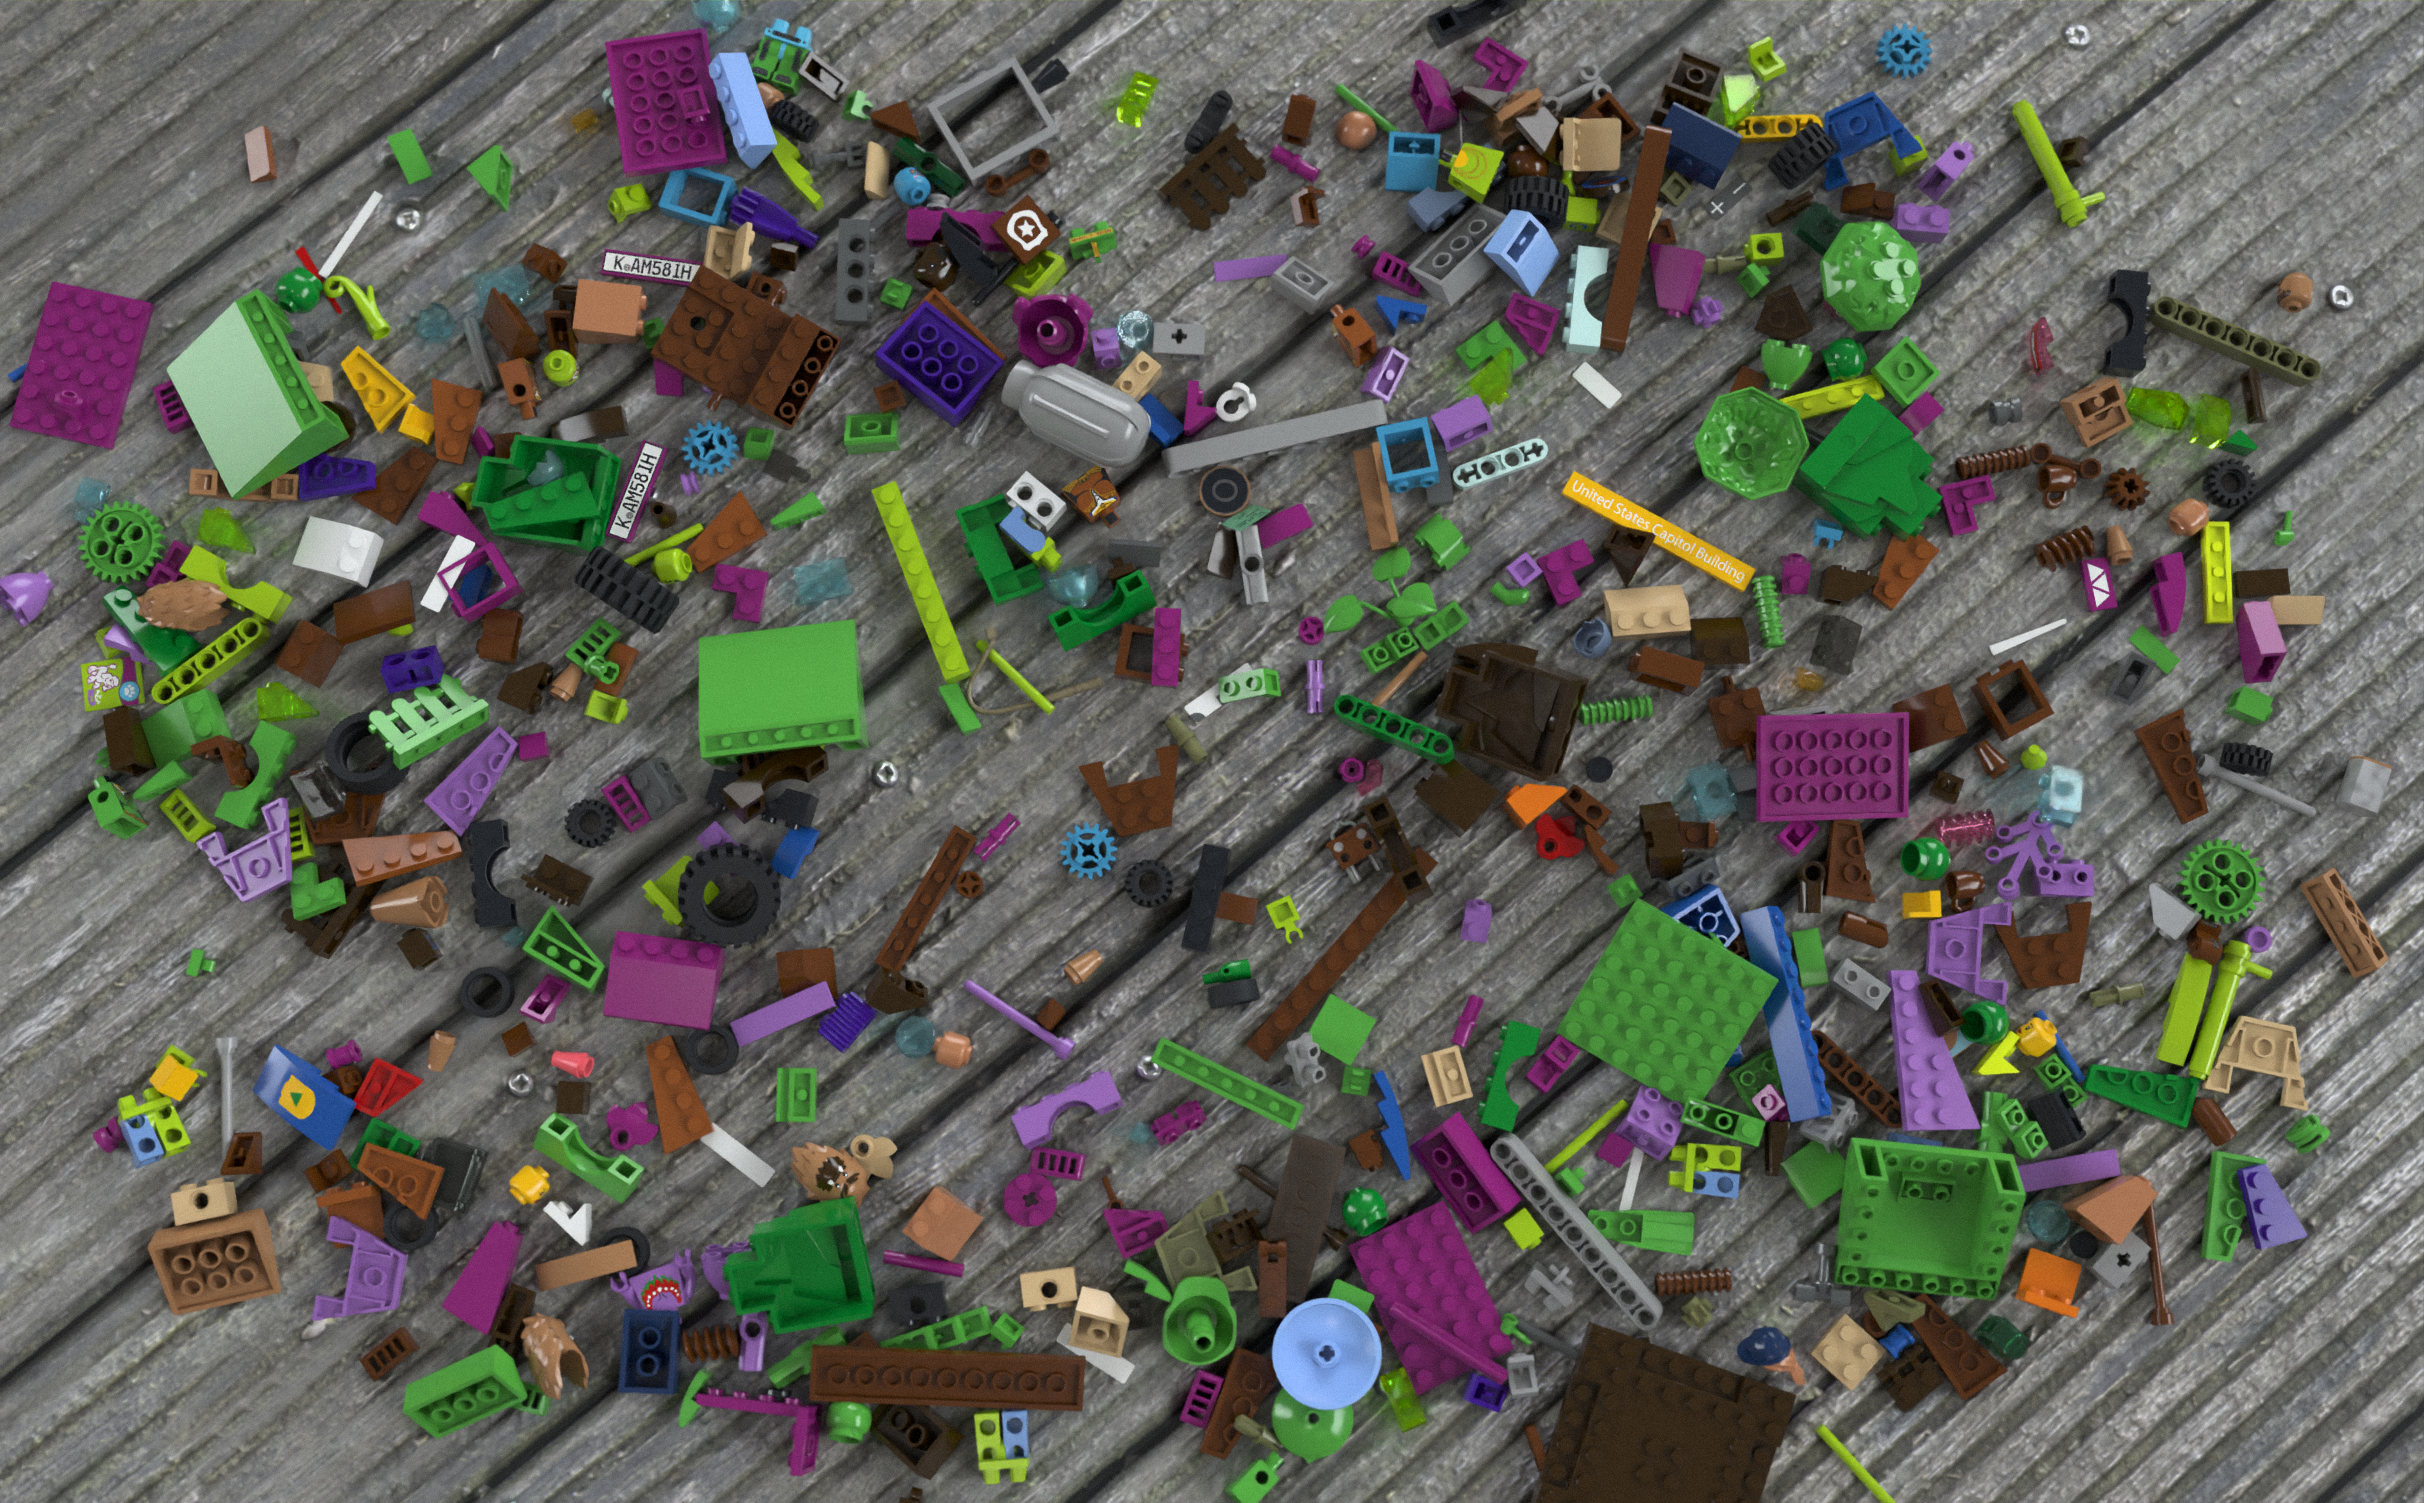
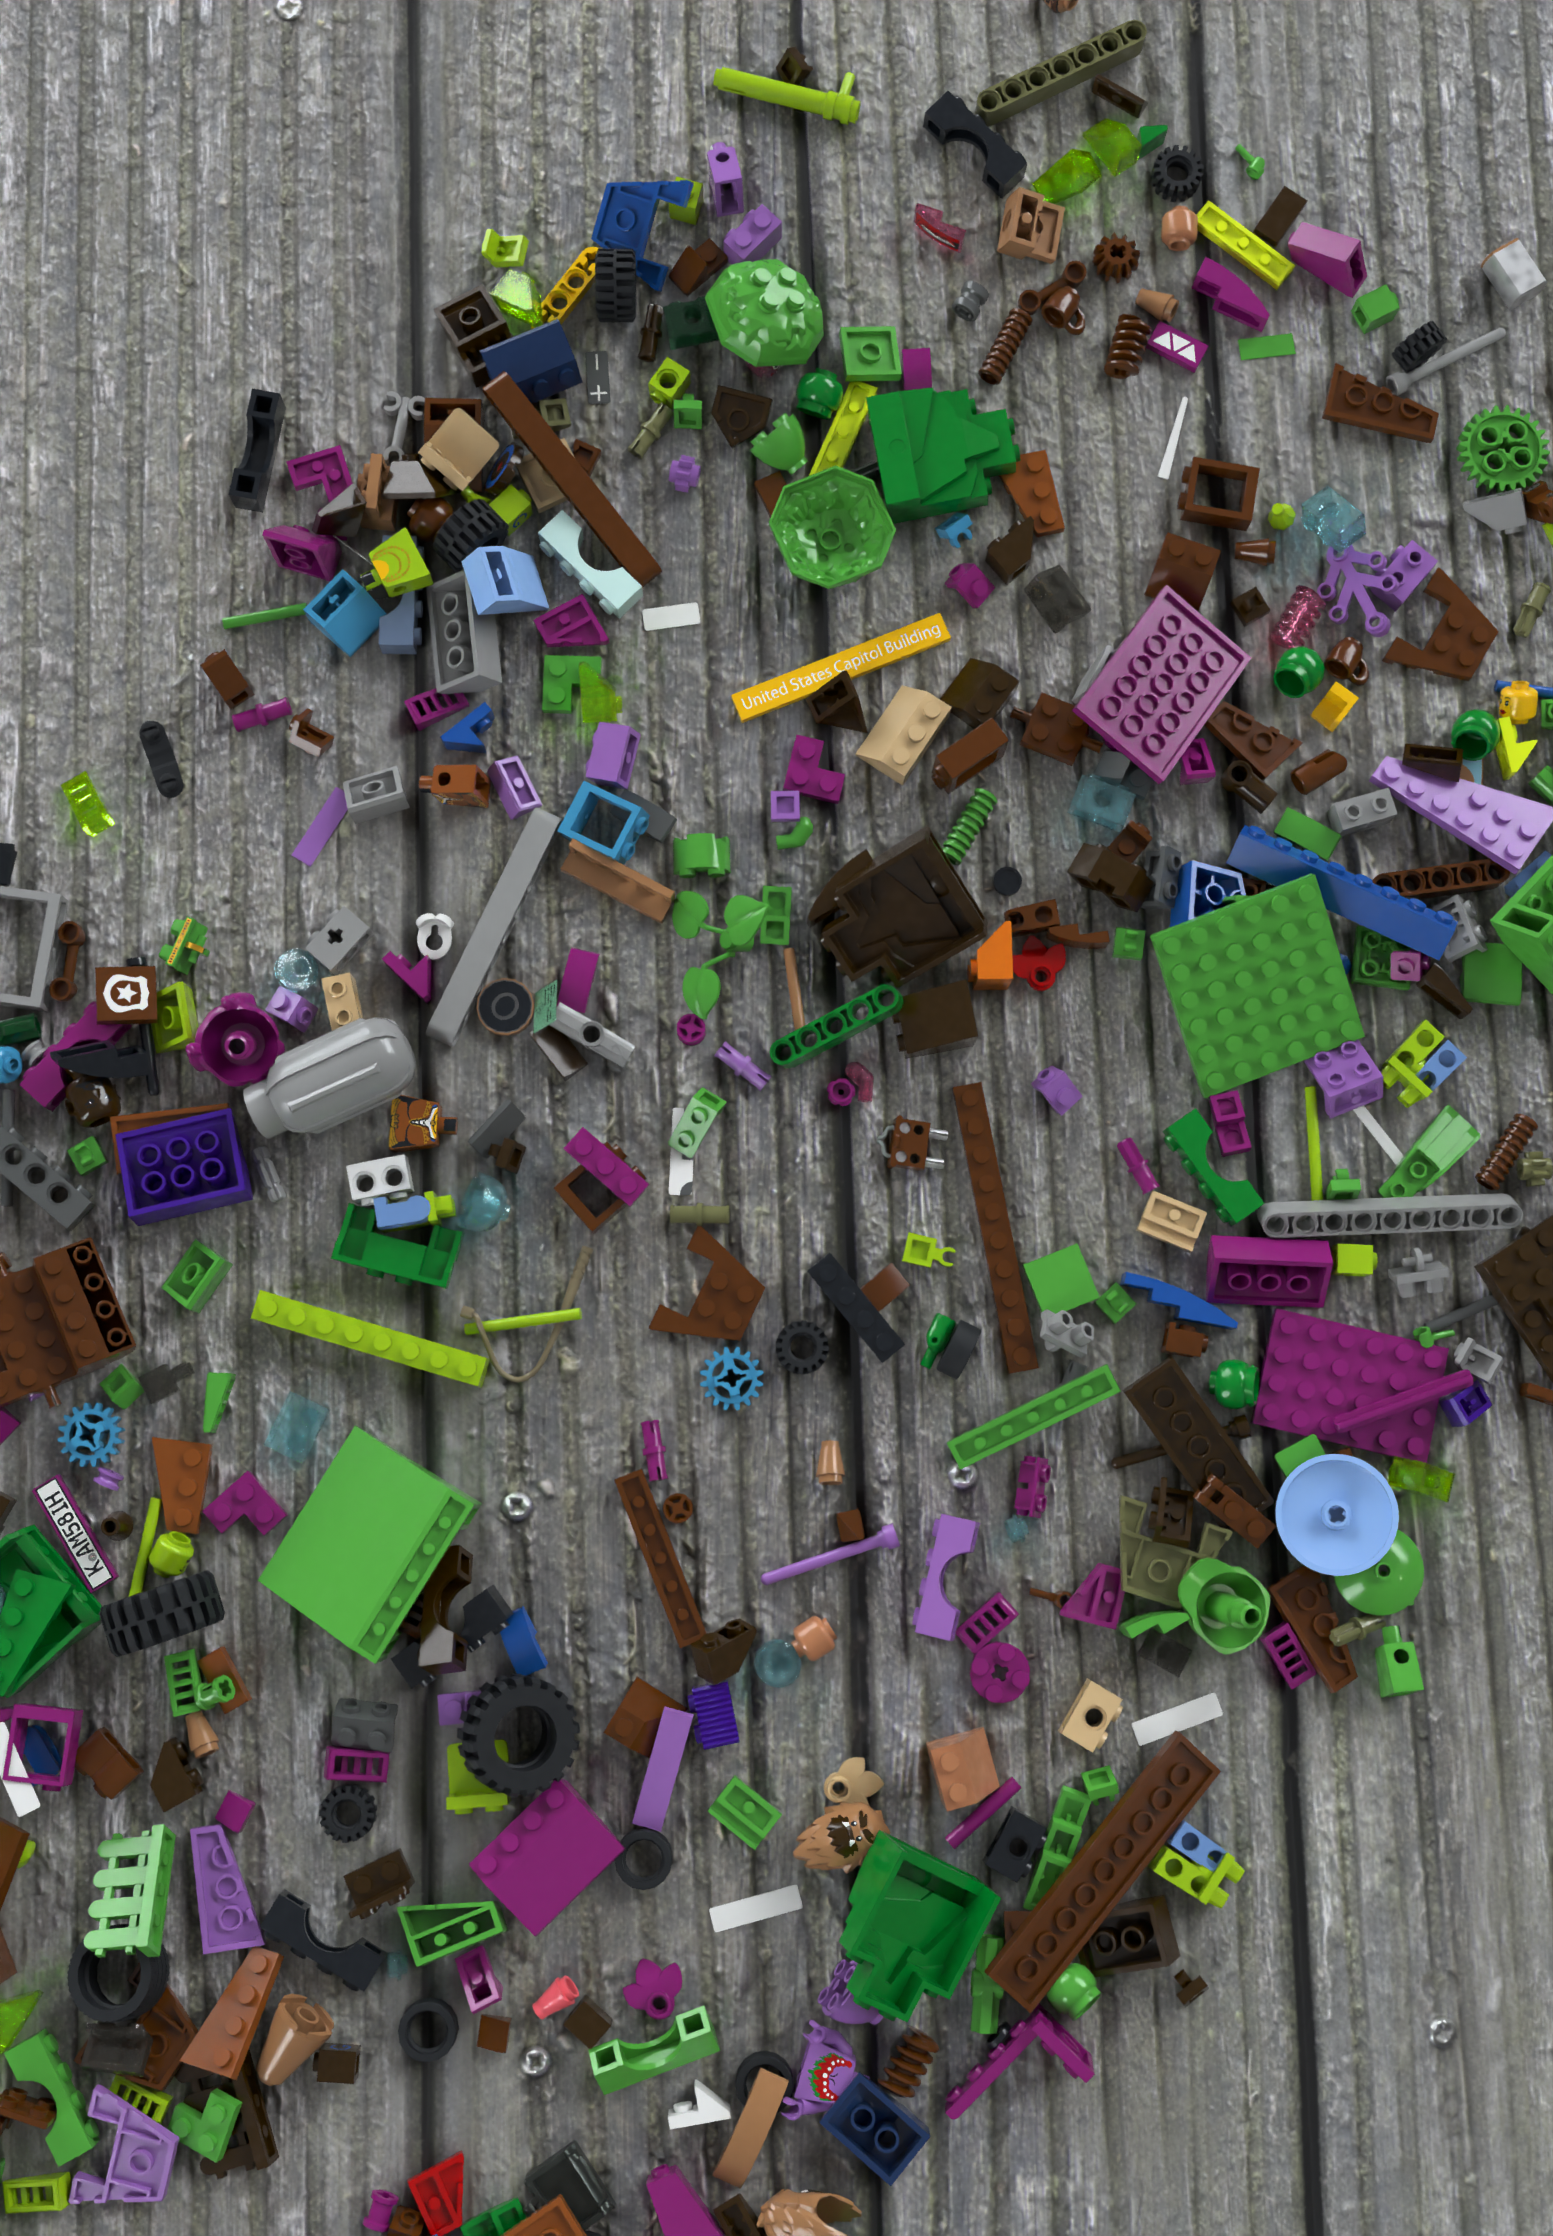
camera: 55 degrees left, 0 degrees up
dark purple brick [381,645,444,694] -> none
medium nougat cone [426,1030,457,1072] -> none
yellow head [509,1165,550,1205] -> none
lime bracket [584,690,628,725] -> none
dark orange wing [646,1035,715,1155] -> none
bright green slope [679,1368,713,1428] -> none
medium lavender piece [739,1311,768,1371] -> none
reddish brown tile [873,380,907,415] -> none
bright green slope [938,683,981,736] -> none
green arch [1047,569,1157,652] -> none
tan slope [1068,1286,1130,1358] -> none
blue panel [1138,394,1184,450] -> none
dark brown fence [1157,122,1266,232] -> none
nougat hair [1335,111,1376,151] -> none
magenta bush [1351,234,1376,260] -> none
bright green slope [1359,627,1420,675] -> none
dark brown arch [1363,796,1434,906] -> none
light aqua beam [1452,438,1548,490] -> none
sand blue hair [1573,617,1612,659] -> none
magenta slope [1596,1132,1635,1169] -> none
magenta slope [1649,243,1706,319] -> none
bright green slope [1680,1096,1766,1147] -> none
bright green piece [1751,575,1786,649] -> none
clear yellow slope [1792,667,1823,693] -> none
dark azure gear [1875,24,1933,80] -> none
medium lavender wing [1925,901,2012,1005] -> none
magenta plate [1937,475,1996,538] -> none
dark grey slope [2106,651,2157,706] -> none
tan slope [2266,596,2325,625] -> none

